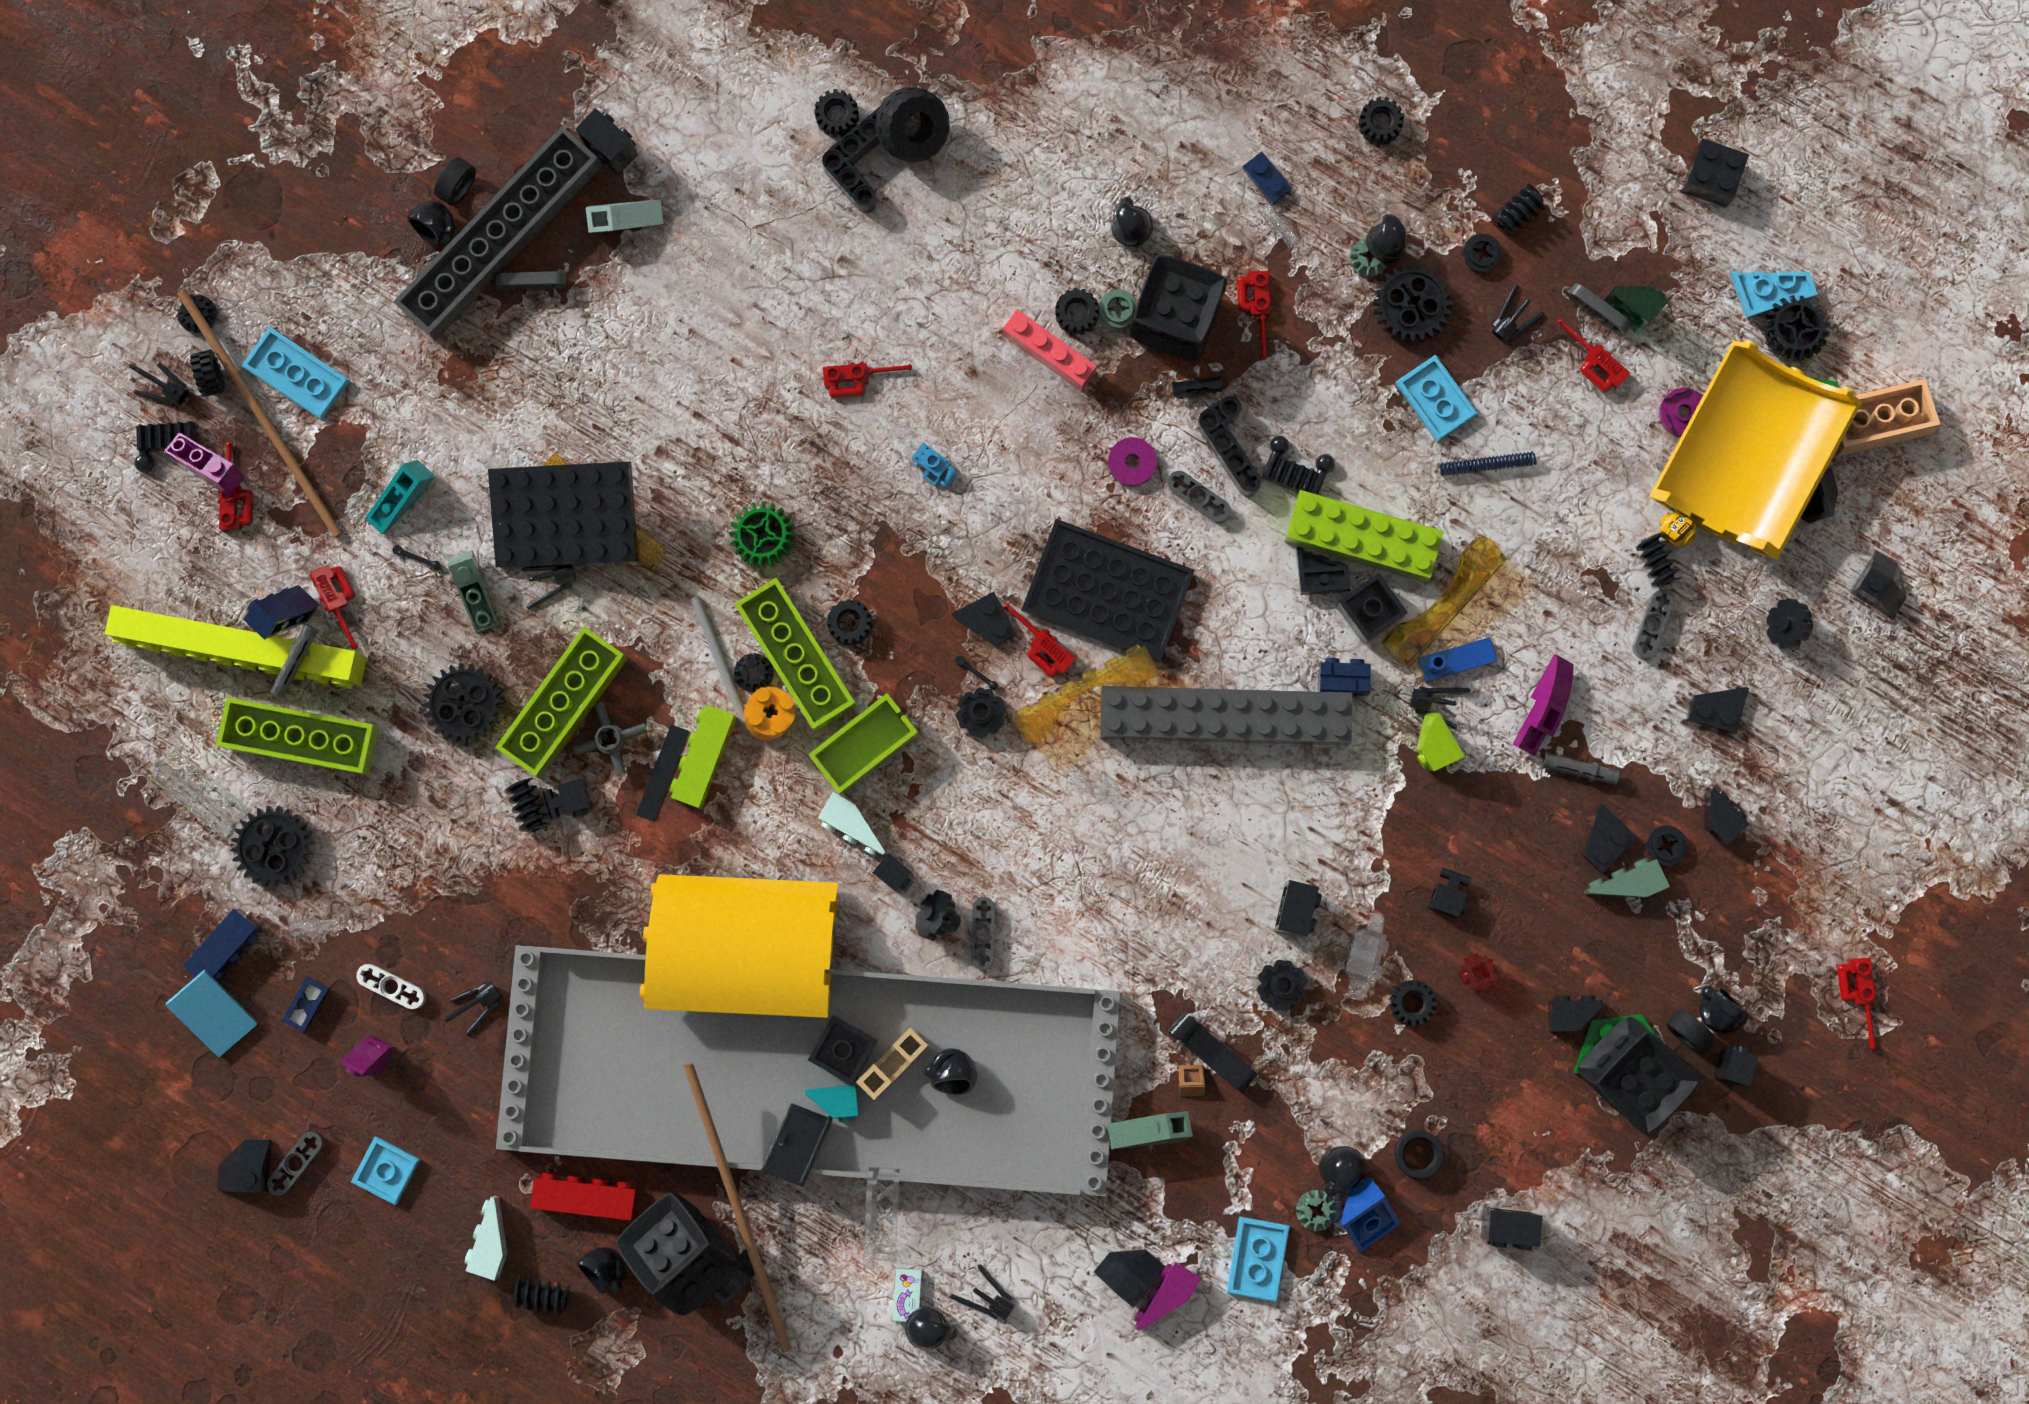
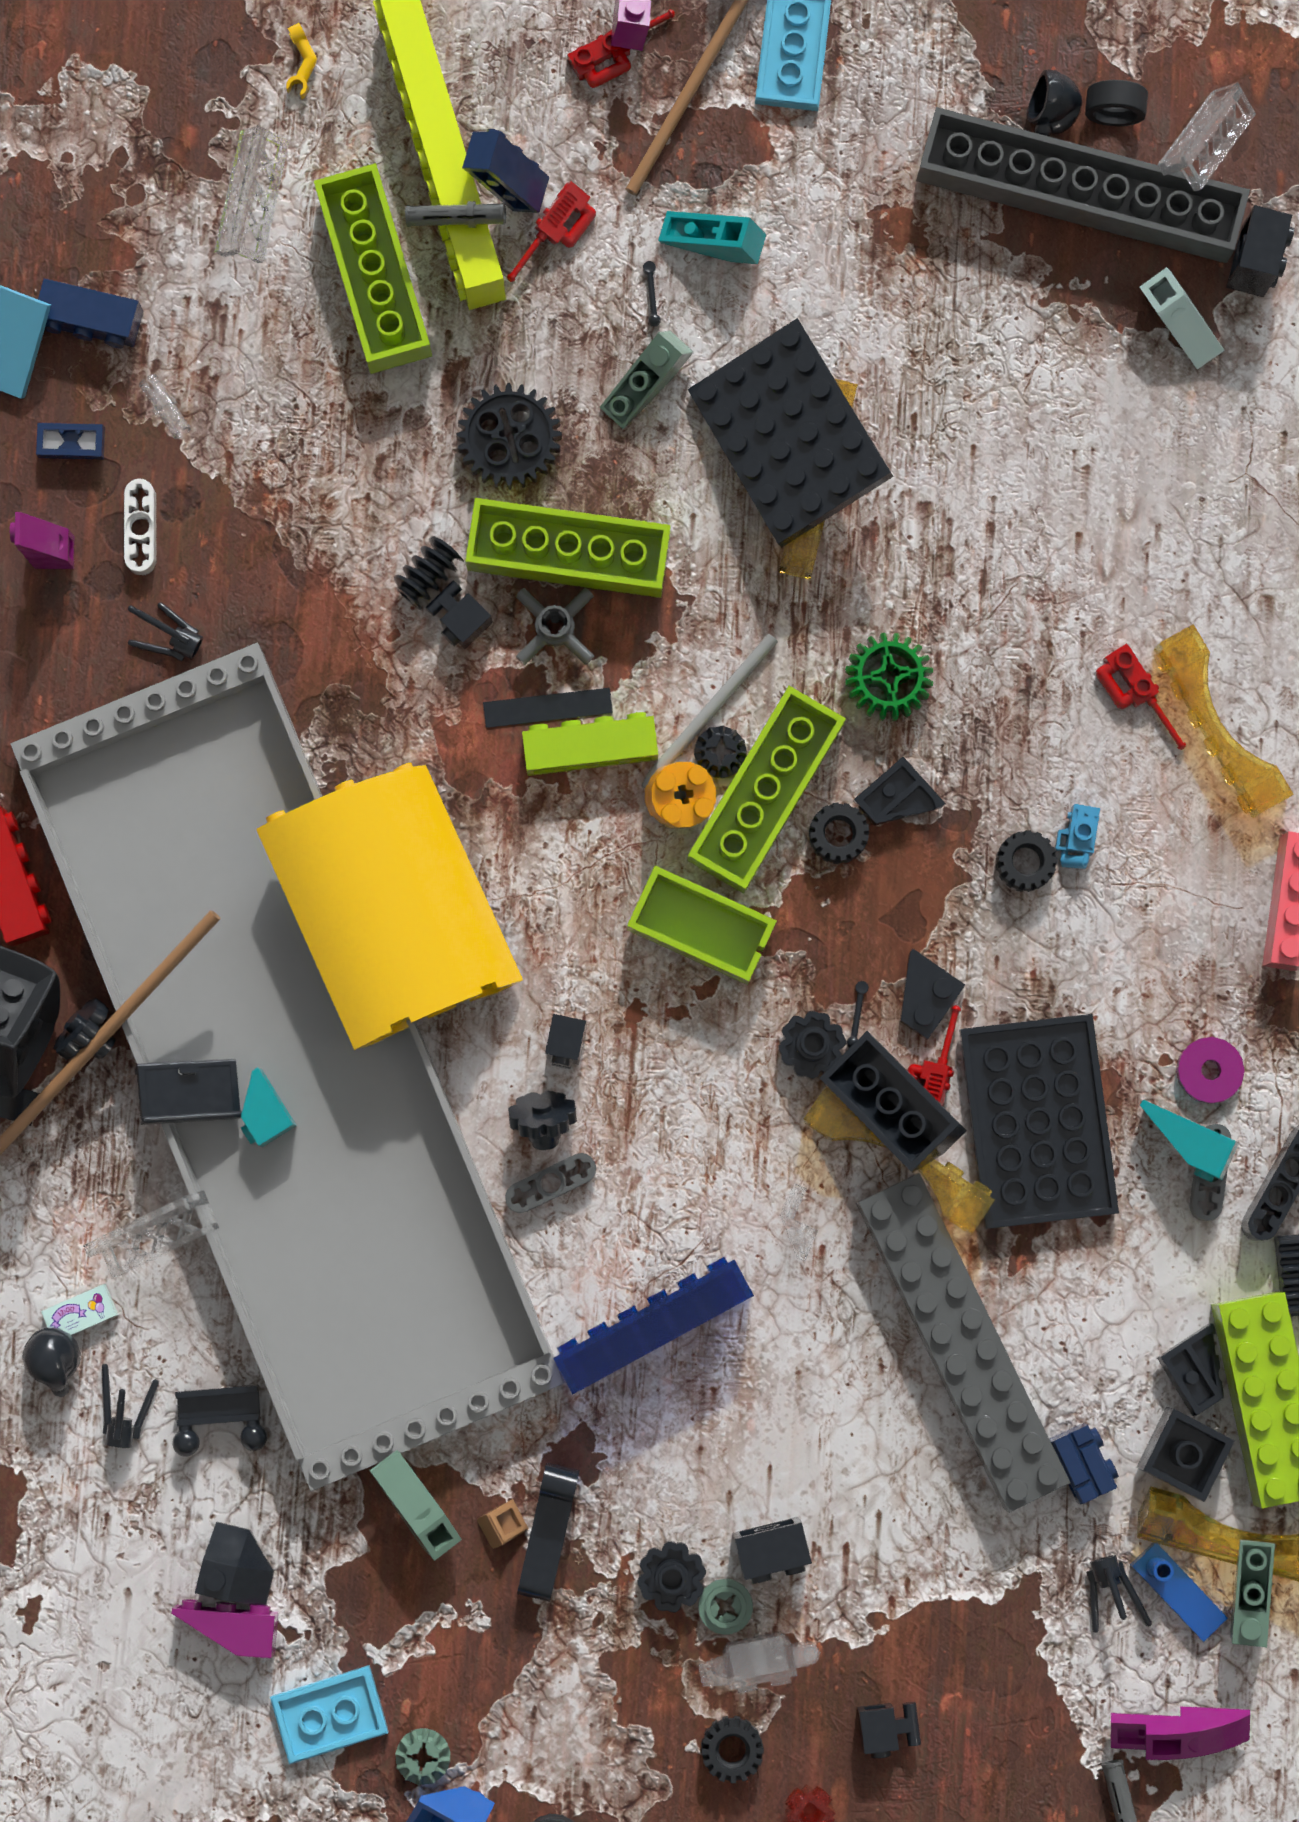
camera: 55 degrees right, 0 degrees up
black gear [230,806,314,887] -> none
dark grey beam [495,271,566,291] -> none
black plant [522,564,577,609] -> none
black brick [808,1015,878,1085] -> none
light aqua slope [818,792,886,857] -> none
tan arch [856,1027,929,1100] -> none
black piece [925,1048,978,1095] -> none
black piece [1319,1146,1367,1196] -> none
lime slope [1416,713,1465,771] -> none
none -> black plant [53,997,116,1060]
none -> black gear [172,1385,268,1457]
none -> yellow arm [286,23,317,100]
none -> clear blue brick [553,1257,754,1395]
none -> sand green gear [698,1578,753,1635]
none -> black slope [820,1031,967,1173]
none -> black wing [853,757,946,826]
none -> black tyre [996,830,1058,892]
none -> teal slope [1140,1100,1239,1183]
none -> clear yellow arch [1154,624,1294,818]
none -> clear fence [1157,82,1256,191]
none -> sand green slope [1230,1539,1275,1648]

